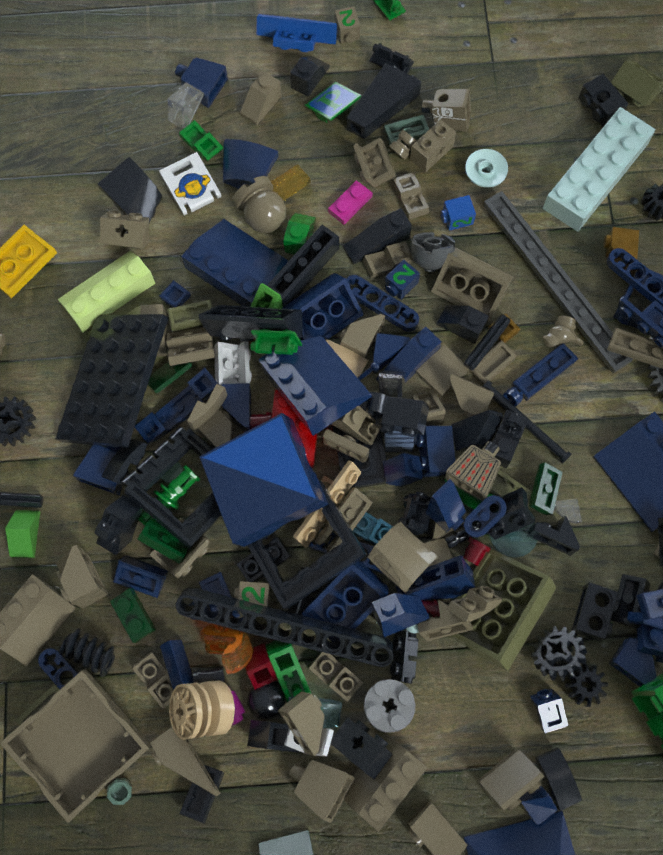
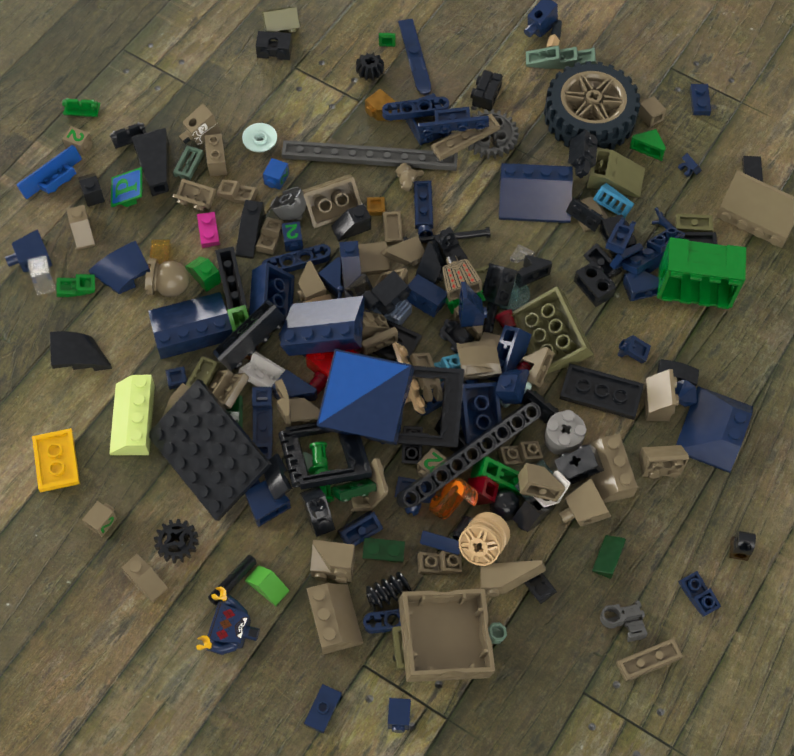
camera: 55 degrees left, 10 degrees down
dark tan brick [100,210,149,248] -> none
white container [159,152,221,216] -> none
green hinge [251,329,302,355] -> none
dark blue brick [383,453,423,487] -> none
dark tan wheel [389,130,416,160] -> none
dark tan slope [448,586,502,623] -> none
black axle [464,314,510,371] -> none
dark blue plate [464,495,507,538] -> none
plate [529,462,563,516] -> none
black gear [531,626,587,681] -> none
light aqua brick [543,107,656,232] -> none
black gear [564,663,608,707] -> none
none -> black plate [559,363,644,420]

